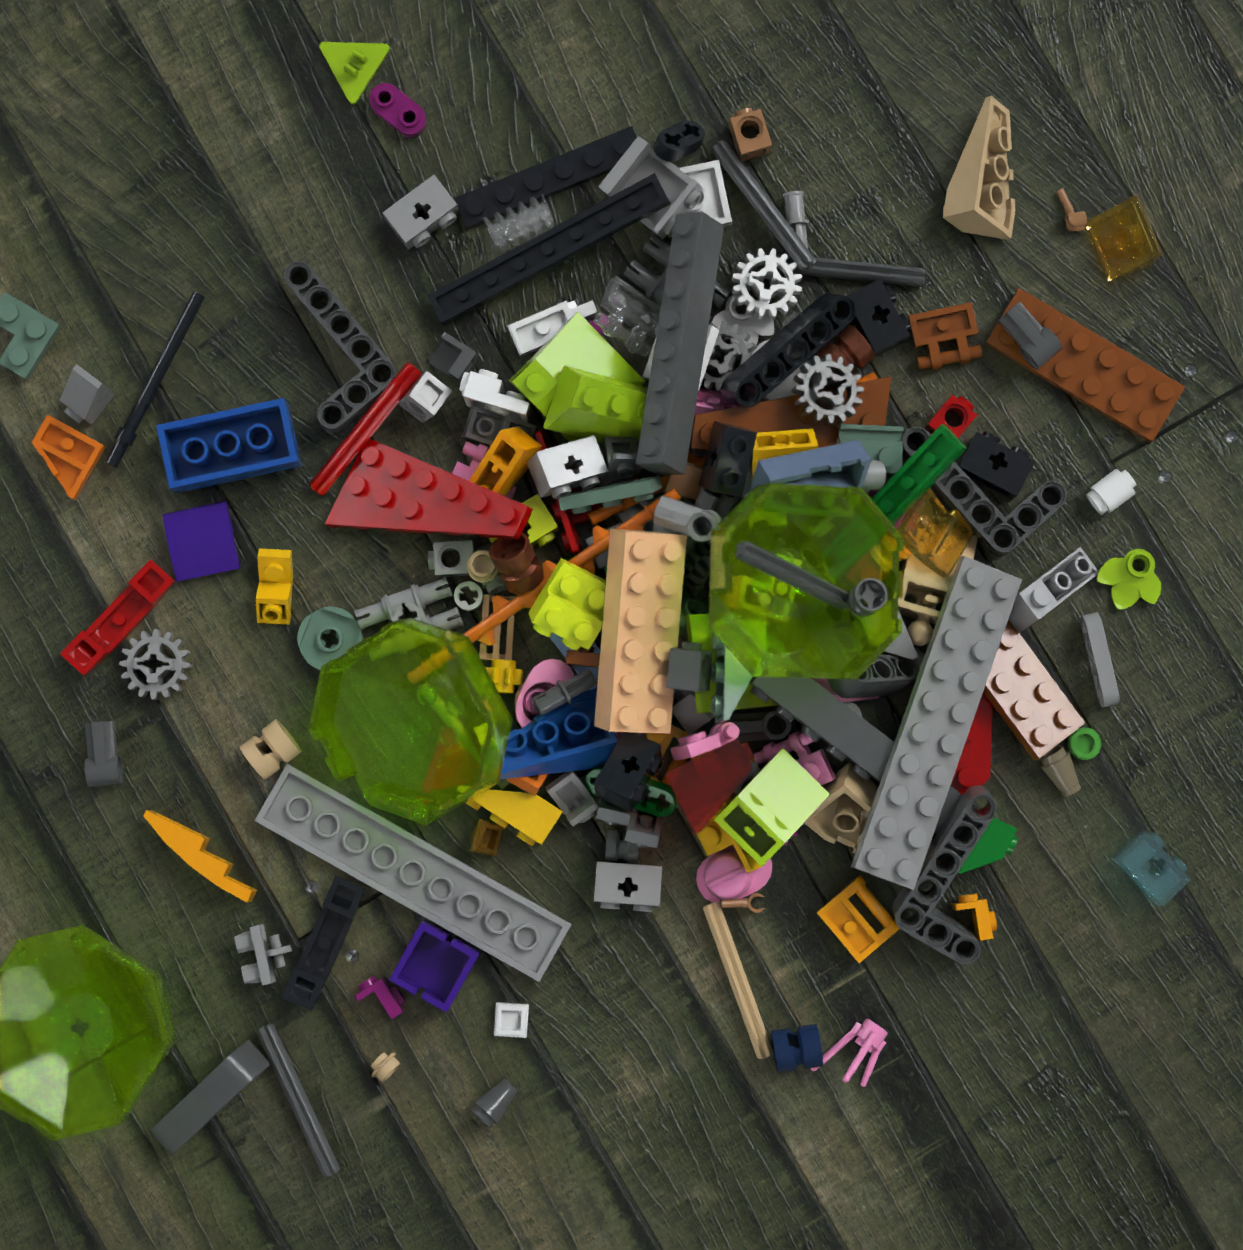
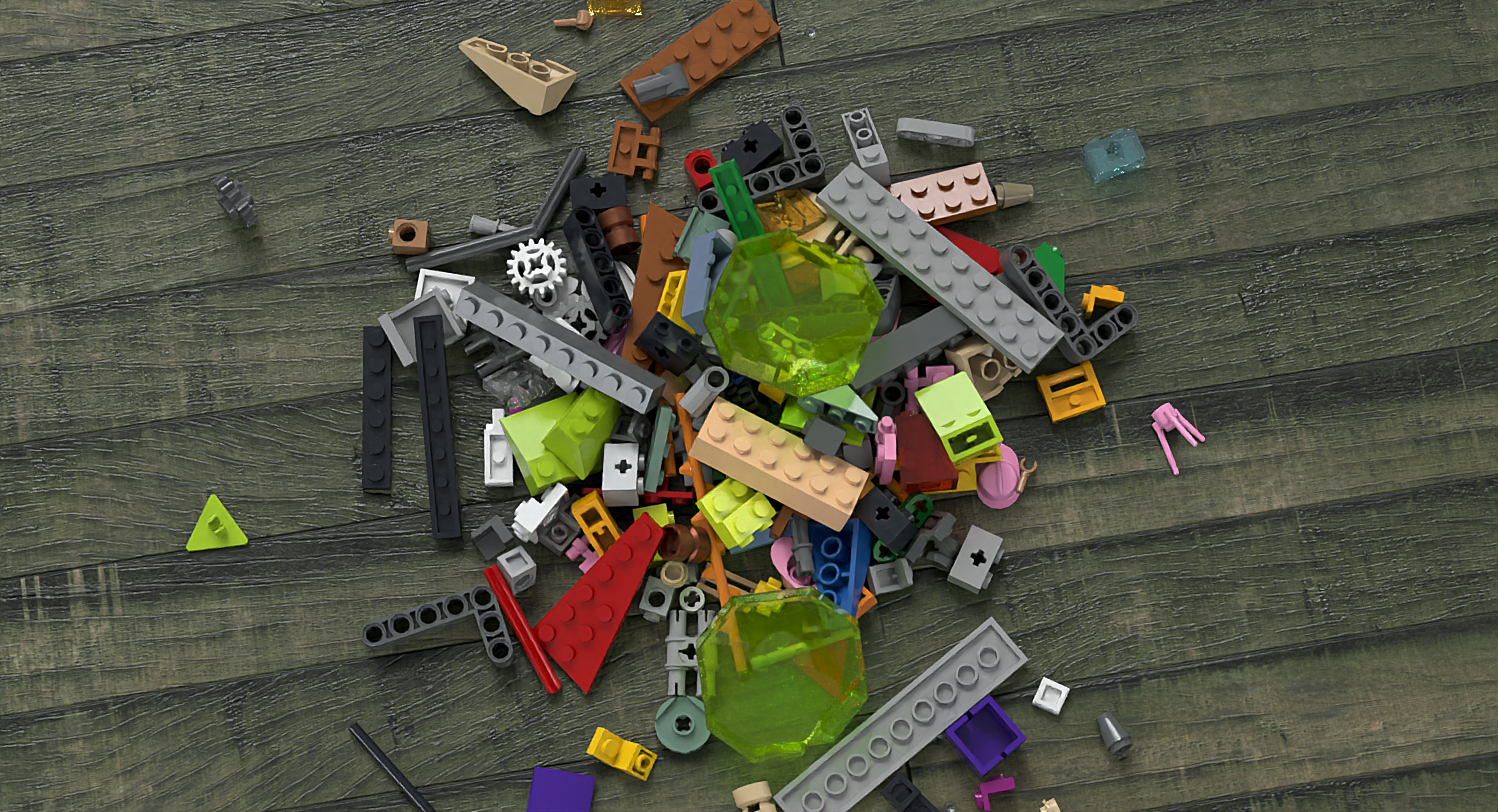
camera: 70 degrees left, 10 degrees down
blue brick [156,398,302,494] -> none
magenta plate [369,83,427,138] -> none
light grey brick [382,175,459,250] -> none
yellow slope [459,787,563,846] -> none
pearl gold slope [470,819,503,857] -> none
clear piece [483,193,554,253] -> none
black beam [653,120,706,162] -> none
tan axle [703,902,774,1059] -> none
dark grey axle [735,541,849,610] -> none
dark blue wheel [771,1024,823,1073] -> none
gear [791,354,864,427] -> none
dark grey wheel [847,578,888,617] -> none
bright green tile [1067,727,1101,760] -> none
white brick [1086,469,1137,515] -> none
lime plate [1096,549,1161,610] -> none

